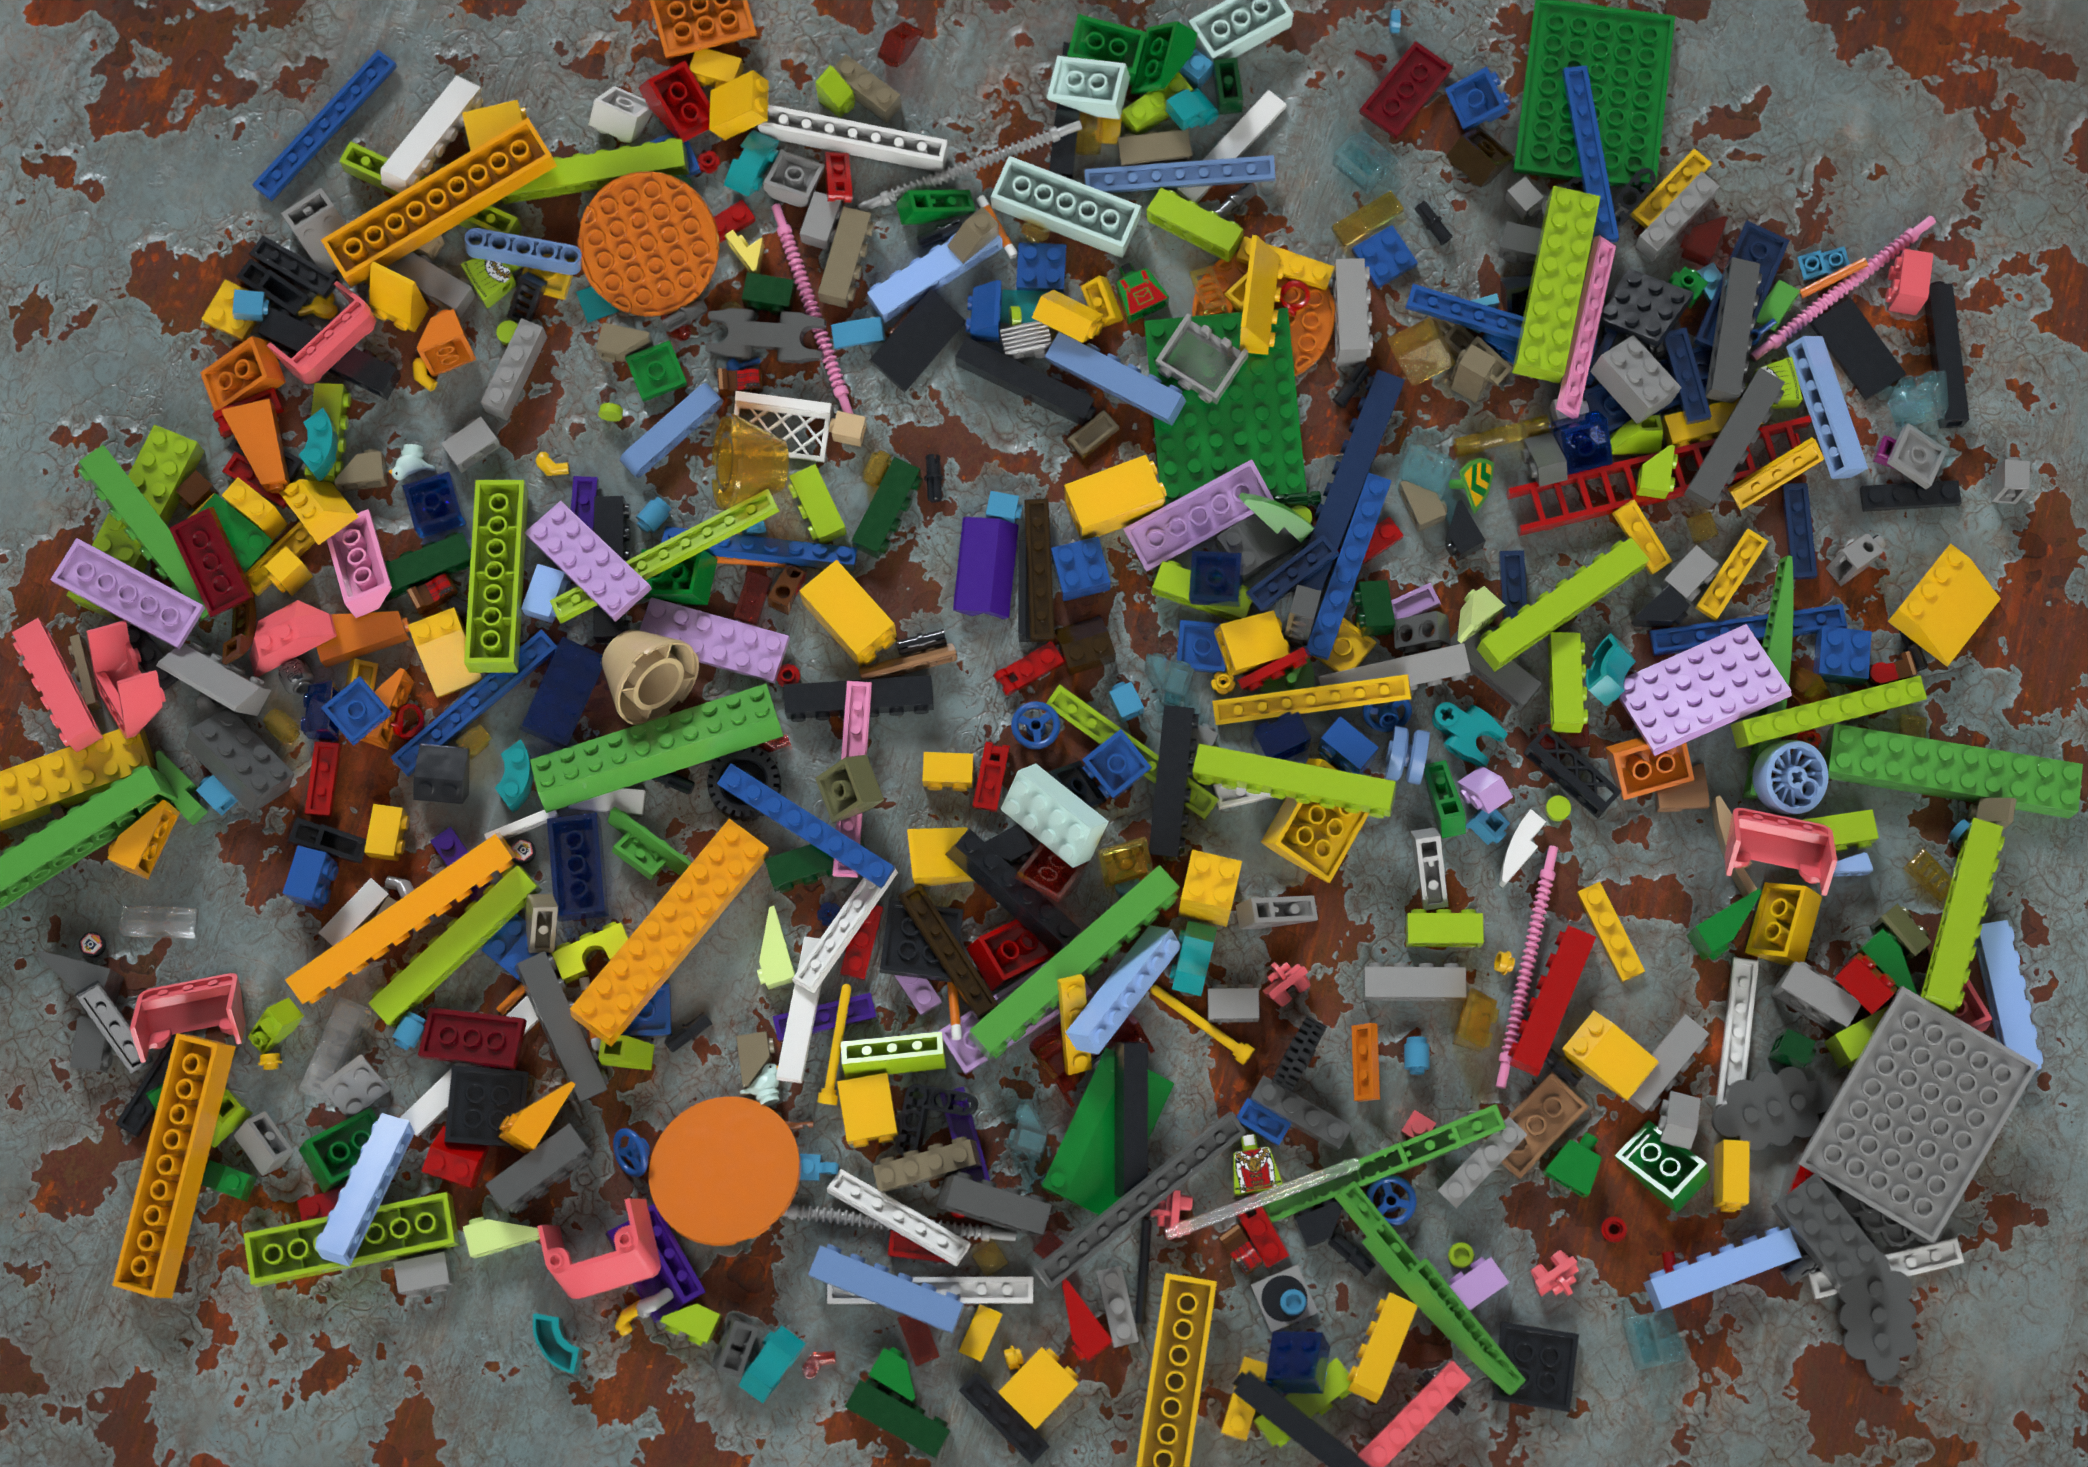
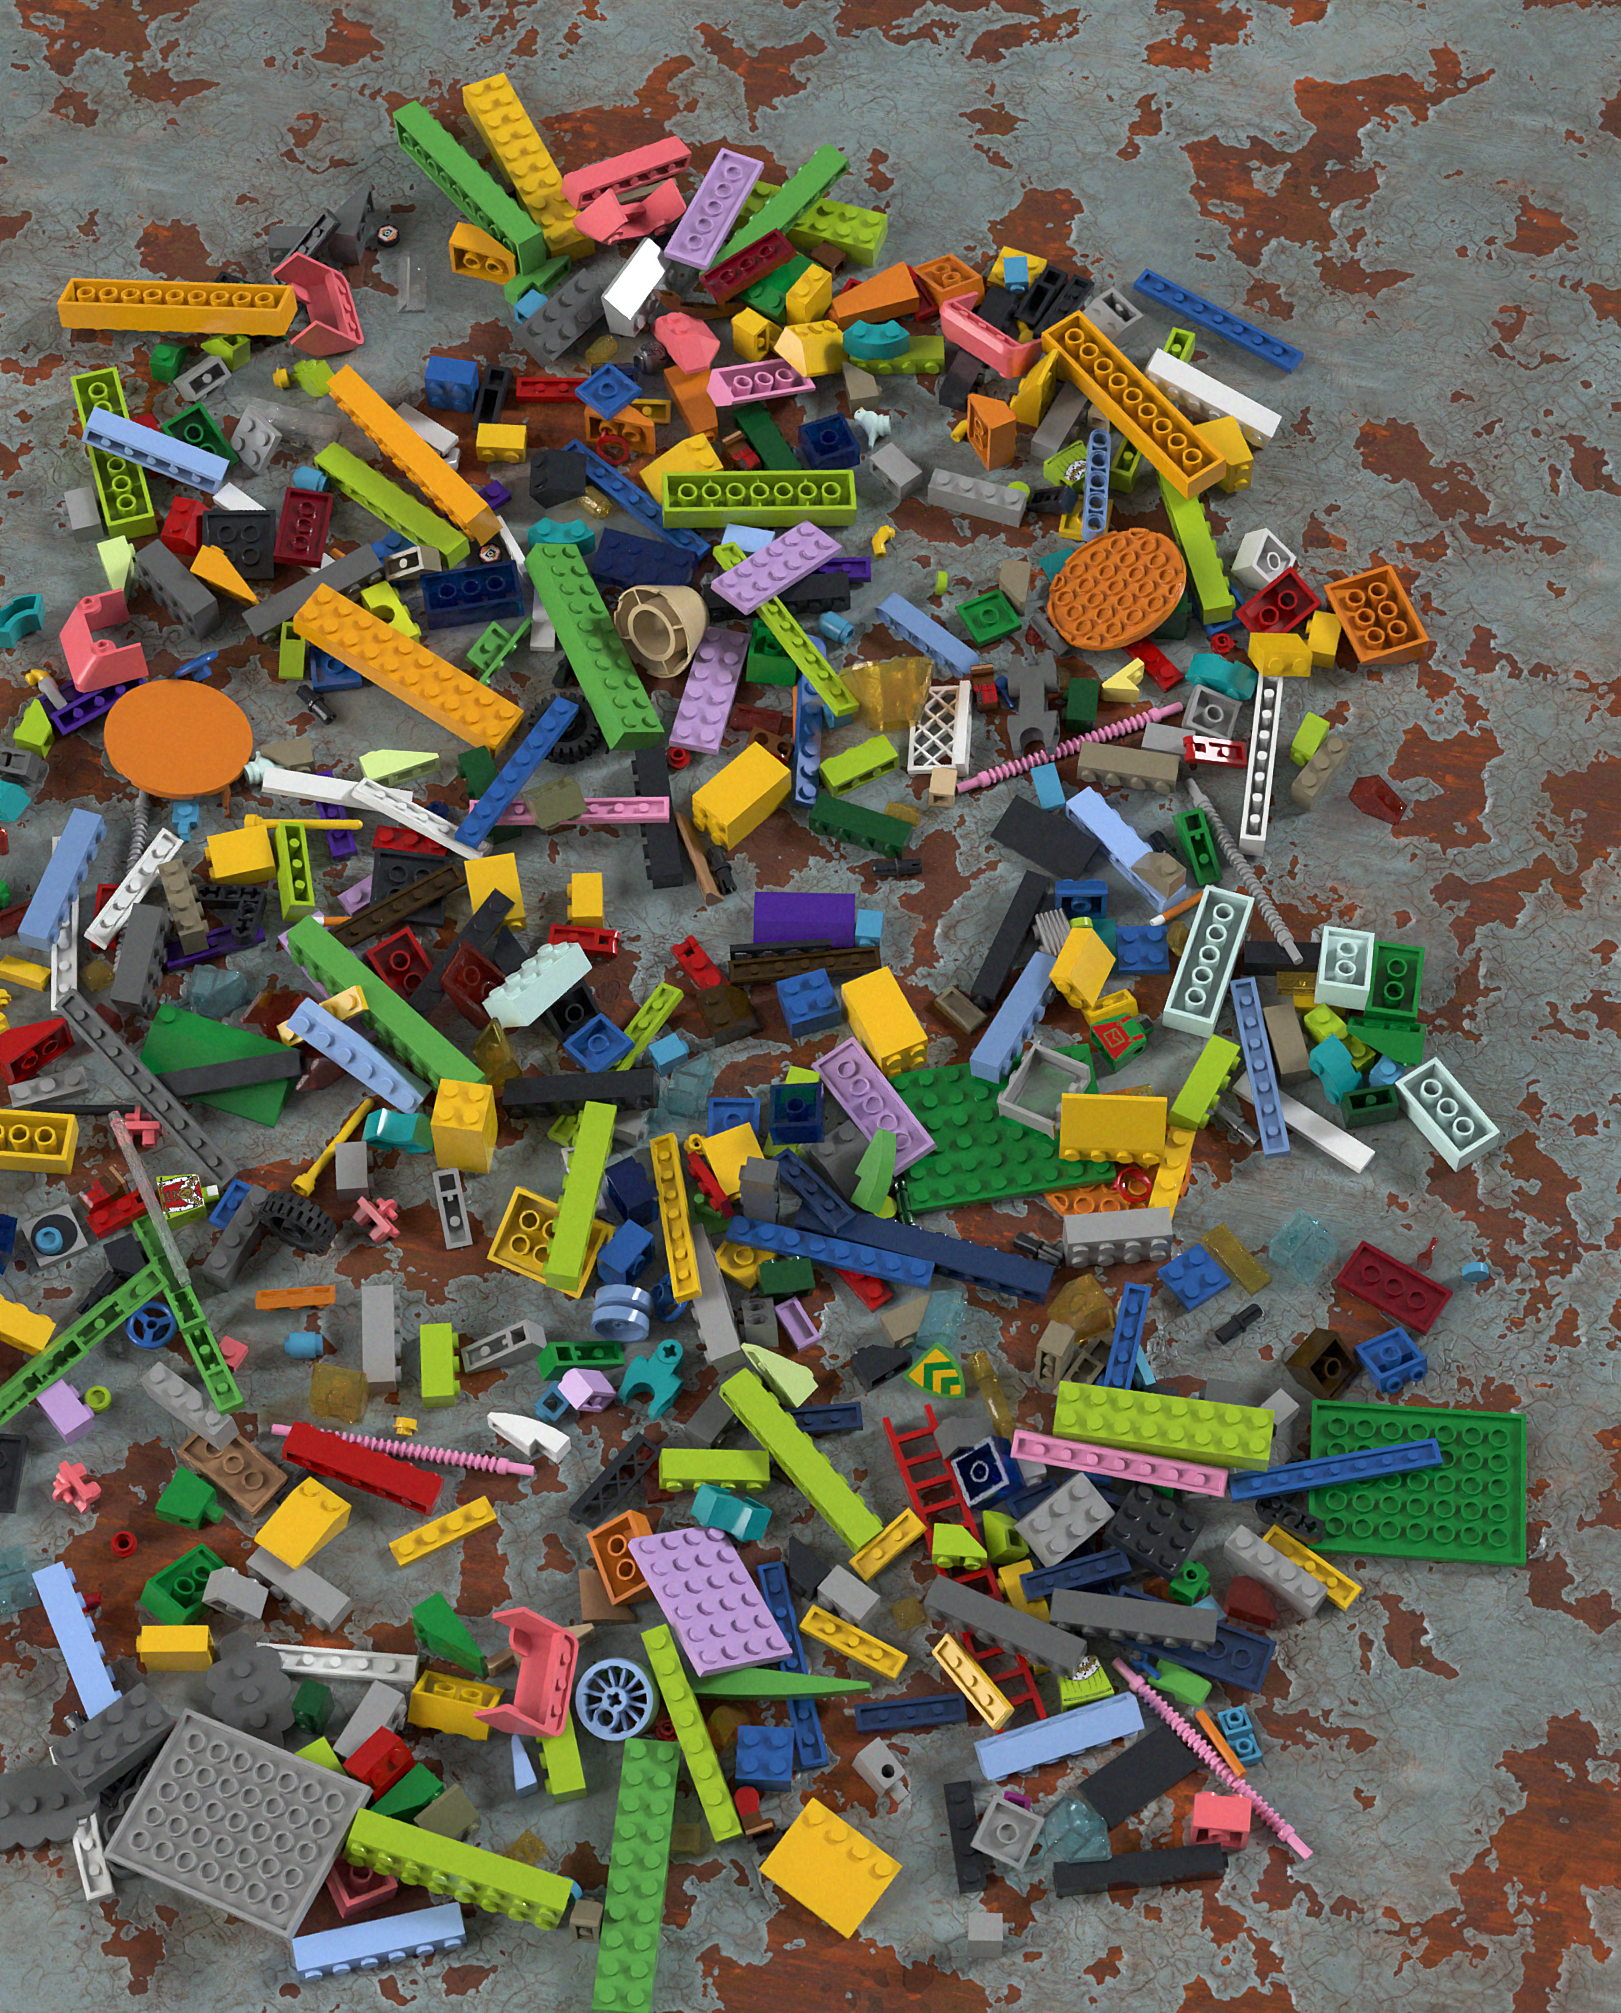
camera: 85 degrees right, 15 degrees down
clear red arm [757,734,791,752] -> none
blue piece [1011,701,1060,749] -> none
lime tile [1545,795,1571,821] -> none

